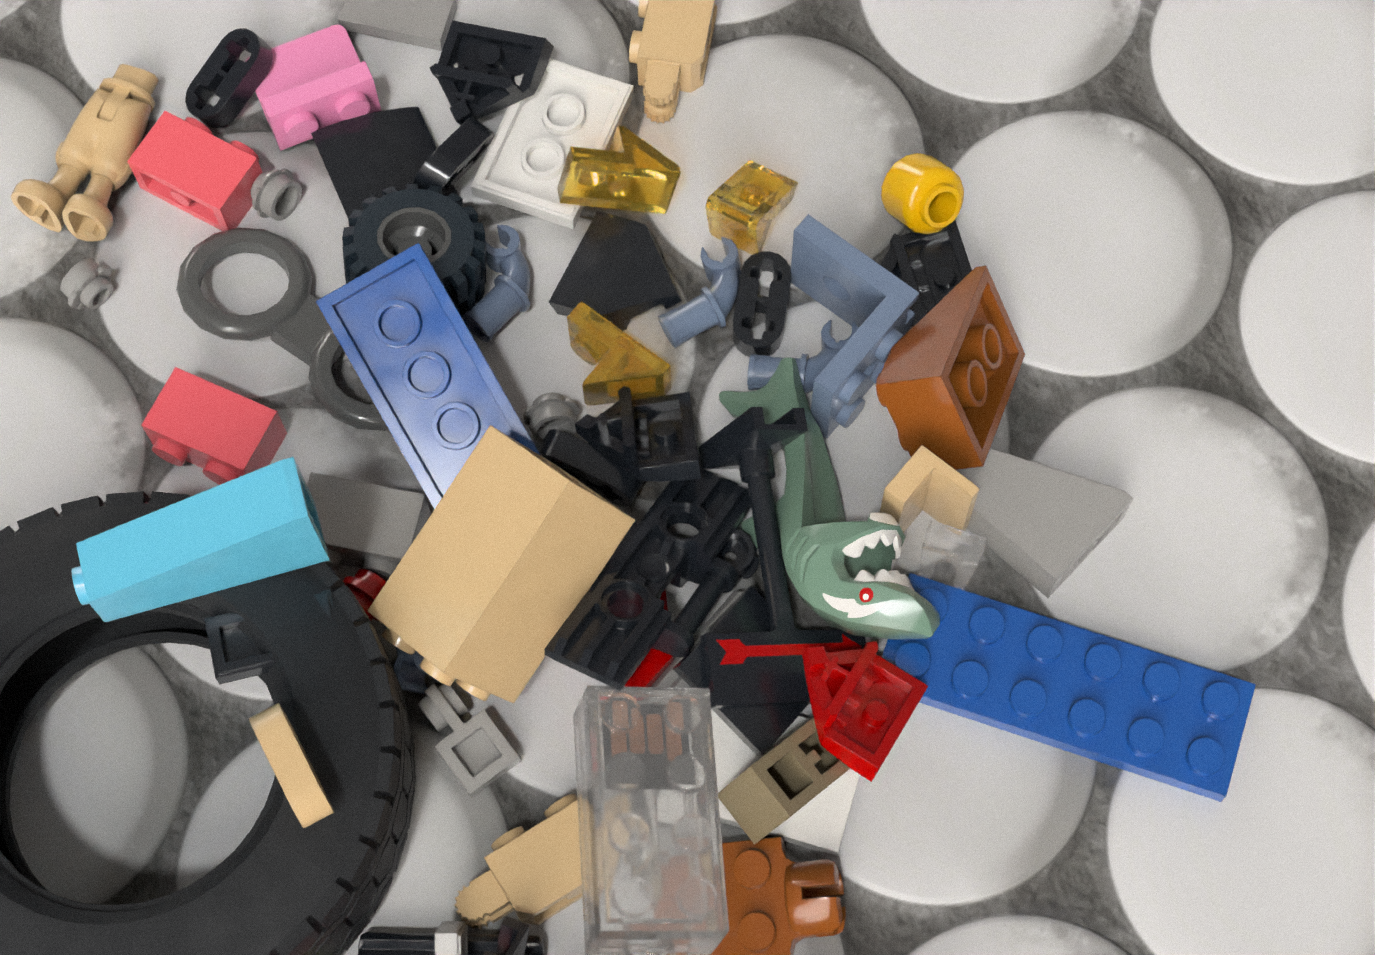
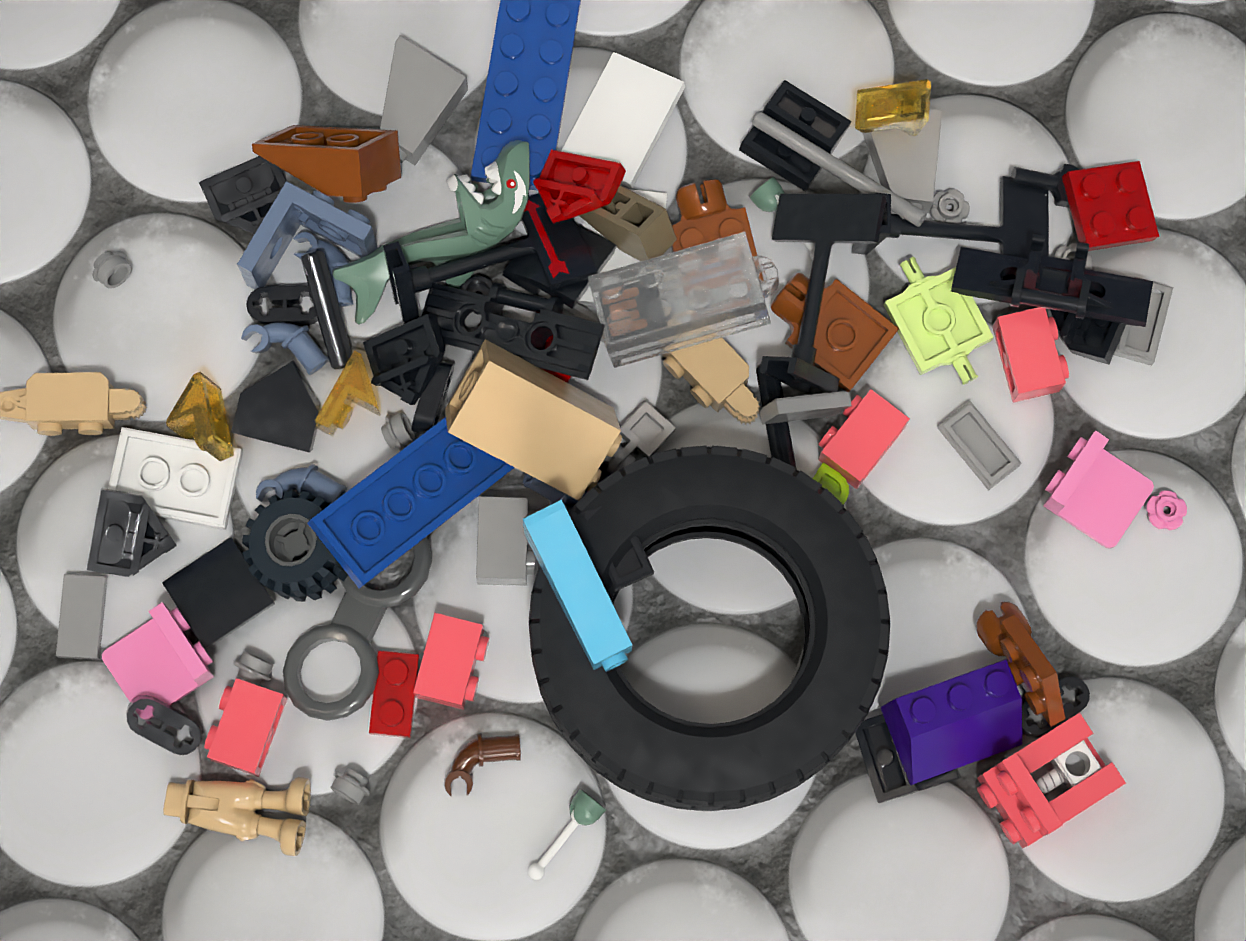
camera: 105 degrees left, 10 degrees up
tan beam [249,703,335,828] -> none
black beam [413,116,494,195] -> none
clear yellow slope [705,160,798,255] -> none
tan panel [880,445,979,537] -> none
yellow head [881,153,964,235] -> none
clear tile [919,520,987,590] -> none
none -> light grey plate [92,251,131,288]
none -> black axle [301,251,354,369]
none -> red plate [369,651,420,738]
none -> reddish brown piece [444,733,521,796]
none -> white tile [561,52,685,189]

